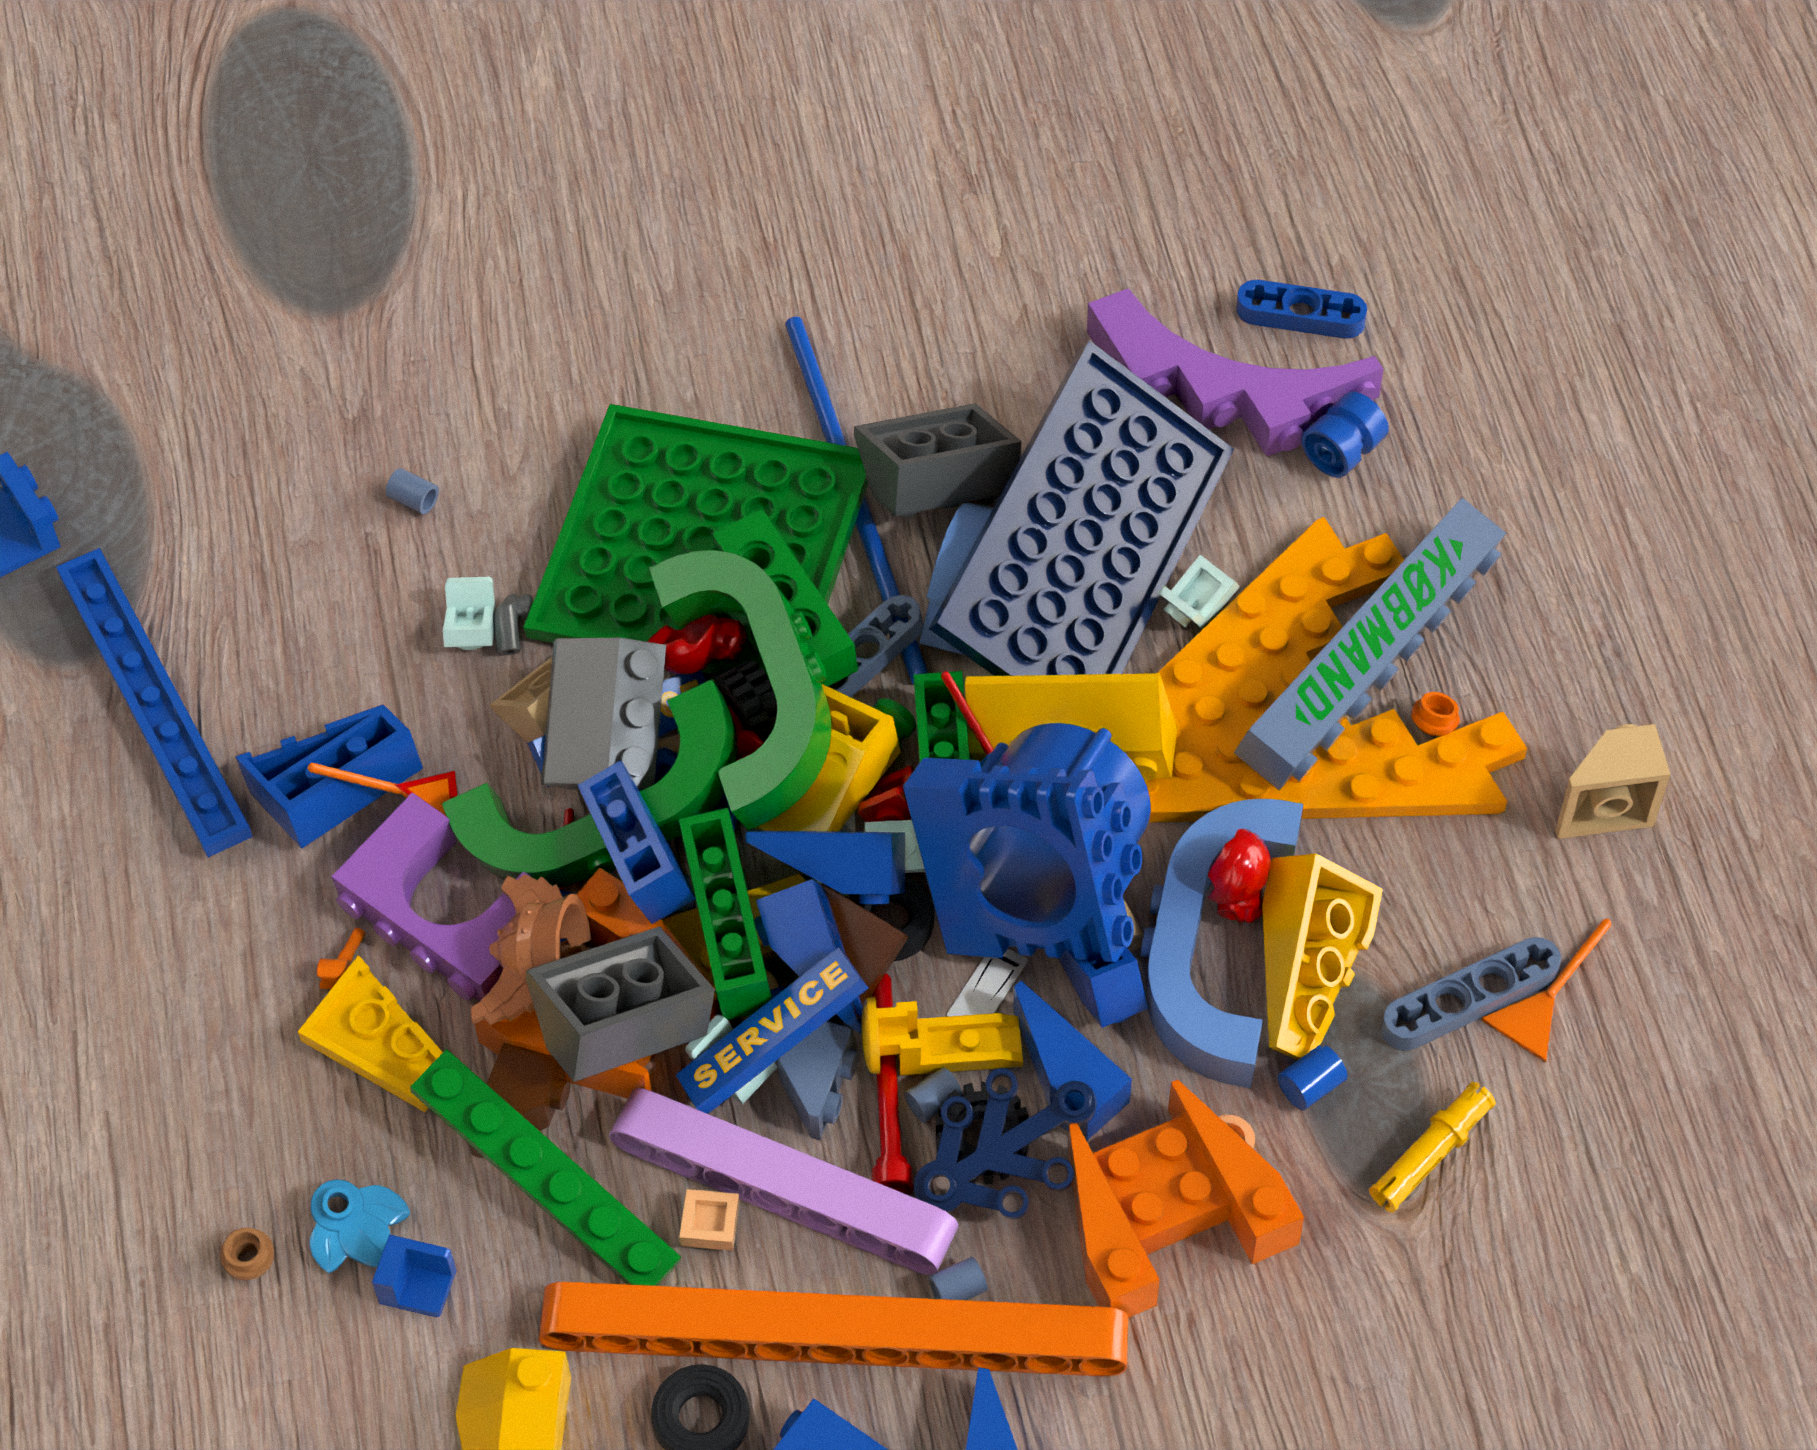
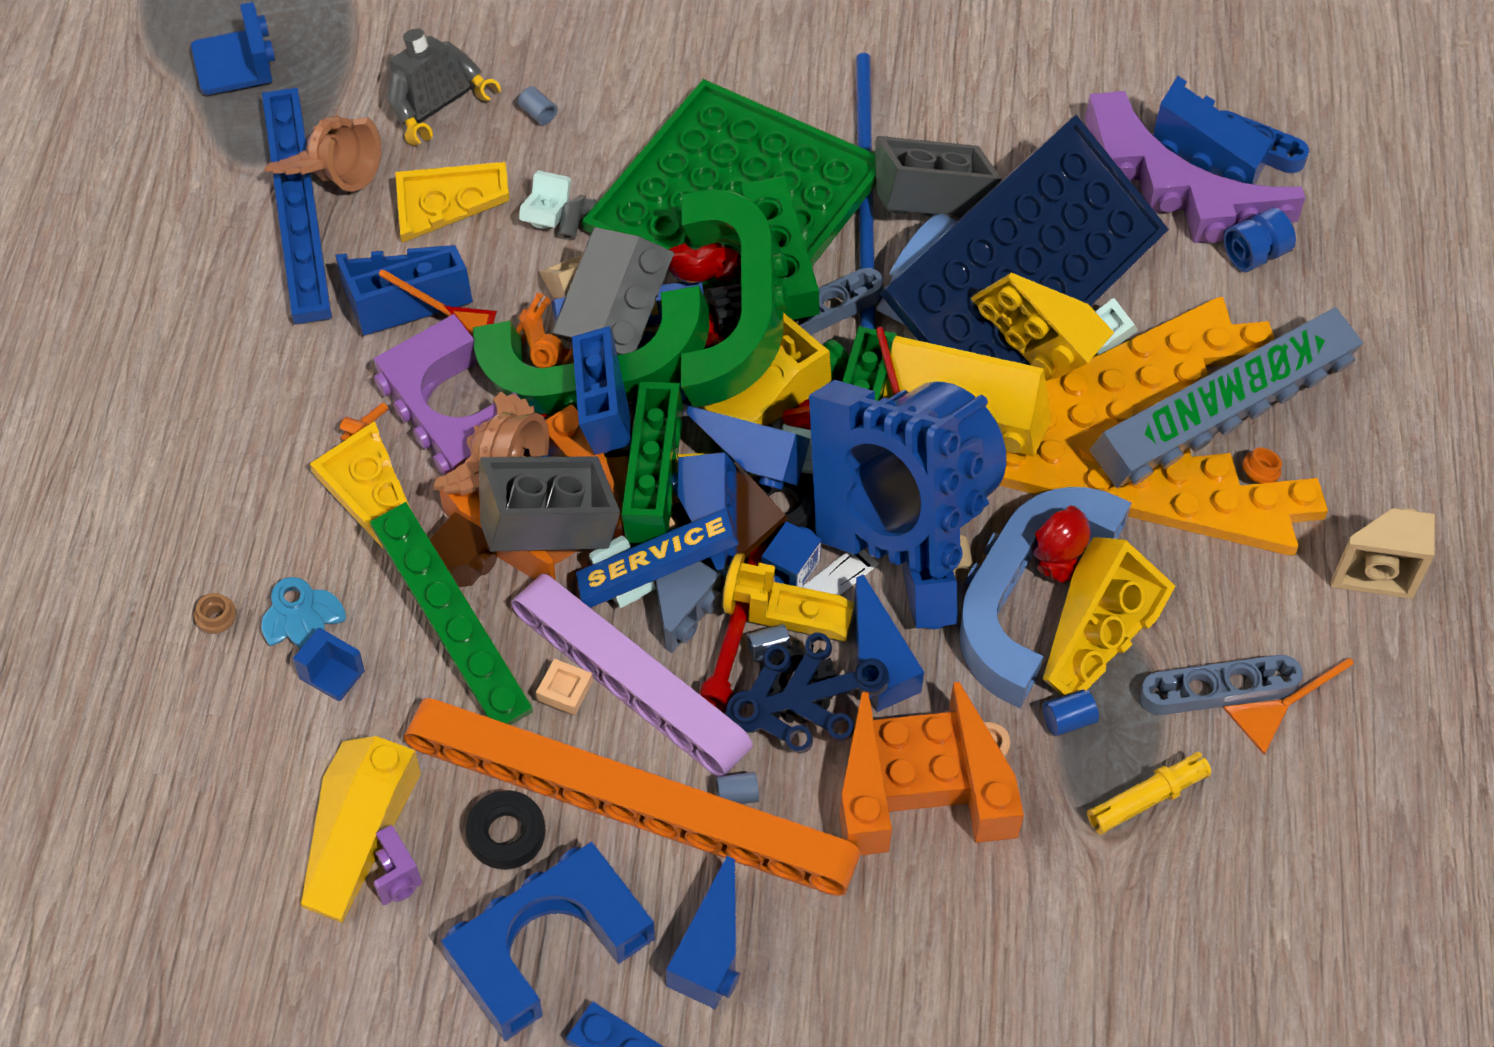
camera: 15 degrees right, 0 degrees up
none -> nougat helmet [265,115,382,192]
none -> dark grey torso [386,29,501,146]
none -> yellow wing [395,162,510,243]
none -> orange pin [516,293,574,368]
none -> blue brick [761,521,822,587]
none -> yellow slope [970,273,1114,381]
none -> blue wedge [1153,75,1273,184]

